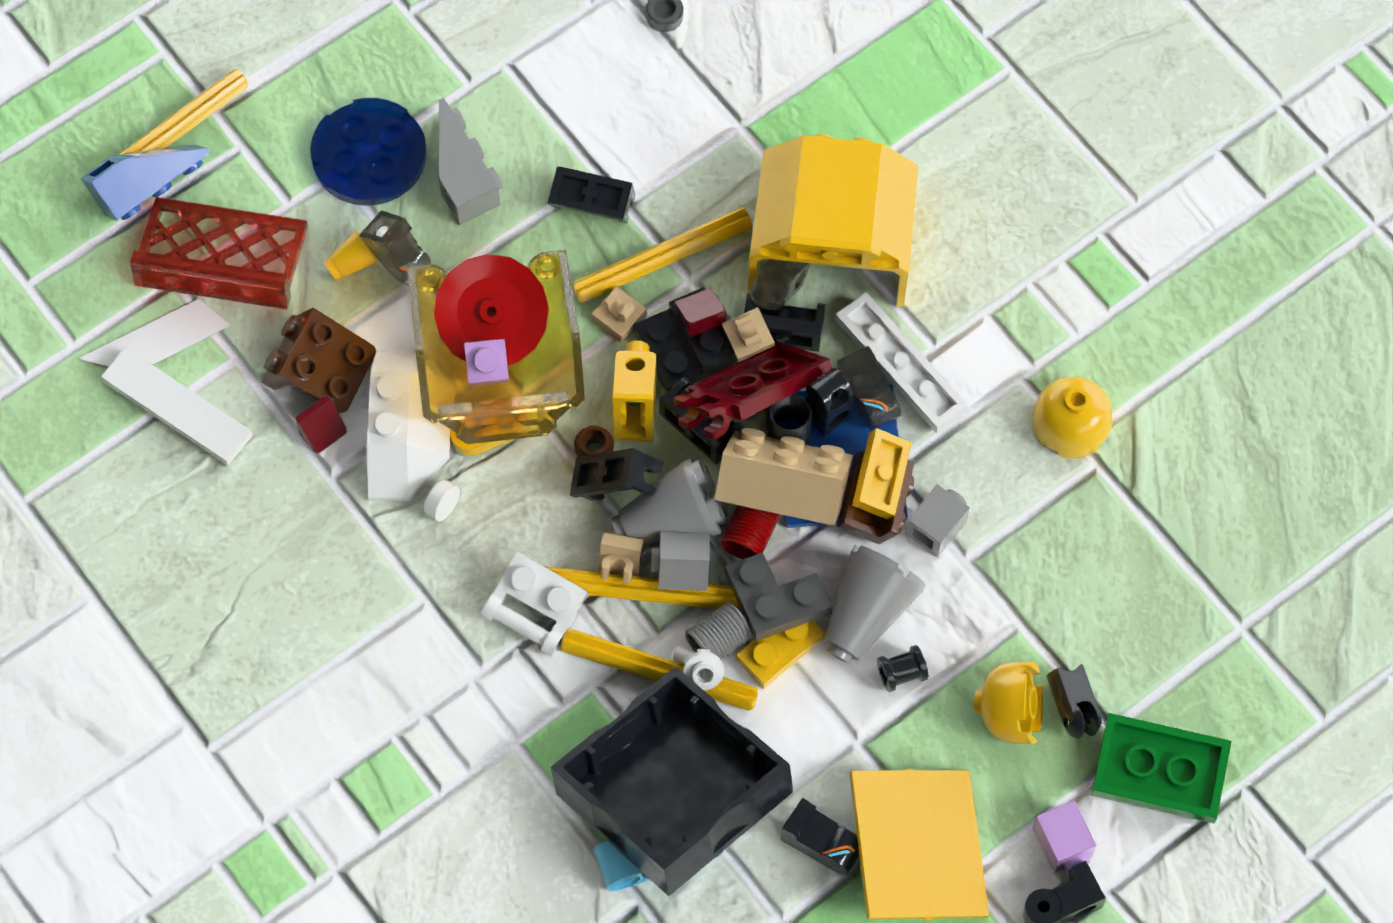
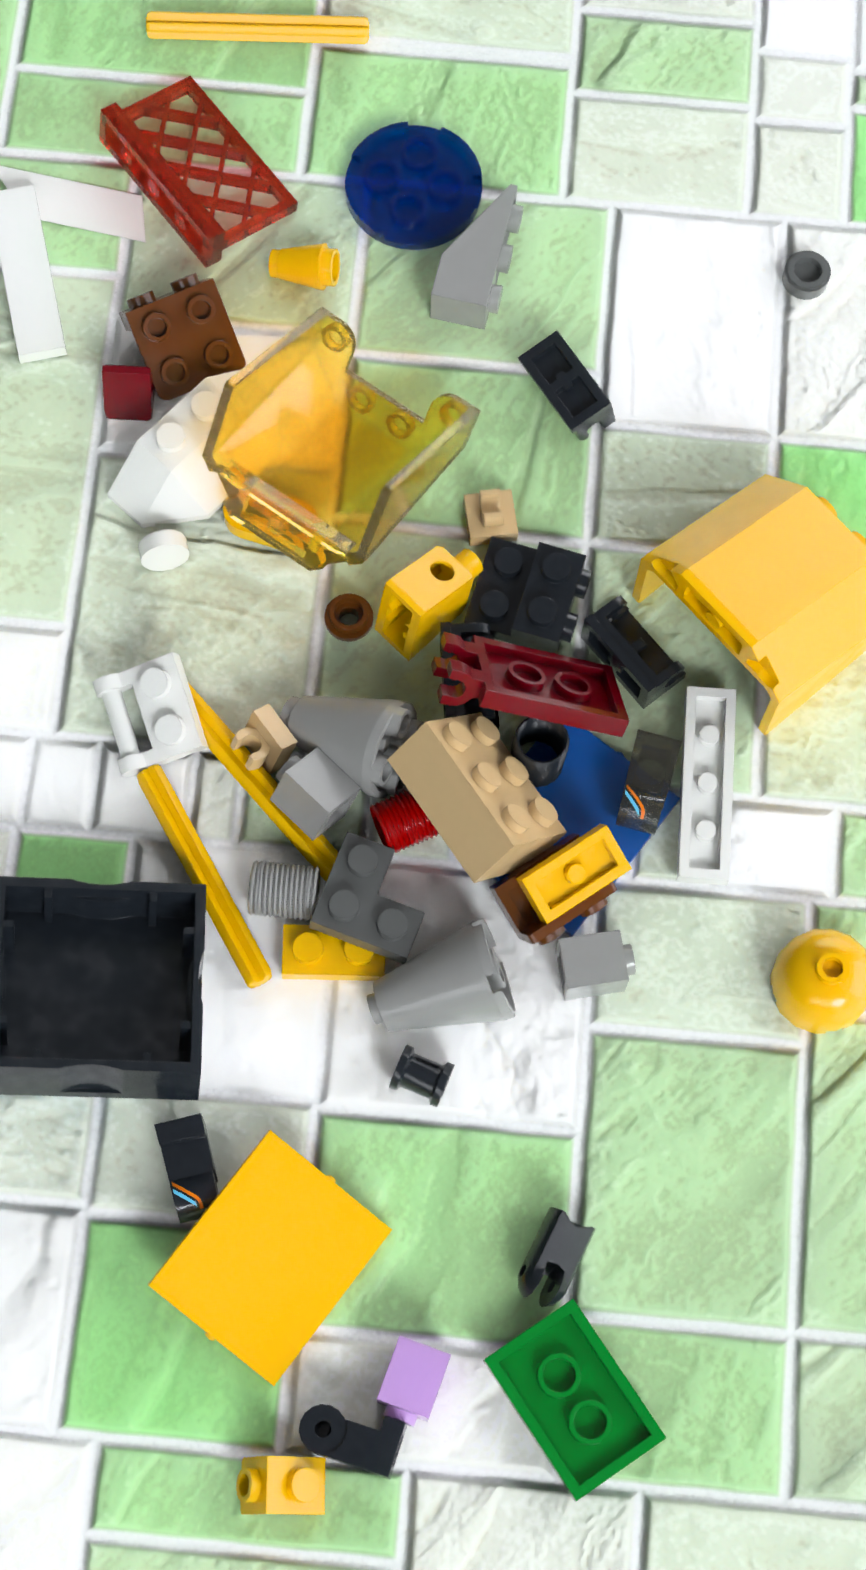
camera: 40 degrees right, 5 degrees up
slope [80,145,210,220] -> none
clear smoke leg [359,210,431,286] -> none
red piece [434,254,549,366] -> none
lavender brick [464,339,509,387] -> none
black hinge [570,448,664,501] -> none
yellow axle [572,208,752,303] -> none
white plate [673,646,724,690] -> none
slope [674,288,727,337] -> none
tan tile [722,307,775,362] -> none
clear smoke leg [750,259,811,310] -> none
black leg [805,368,854,437] -> none
yellow cylinder [974,662,1043,744] -> none

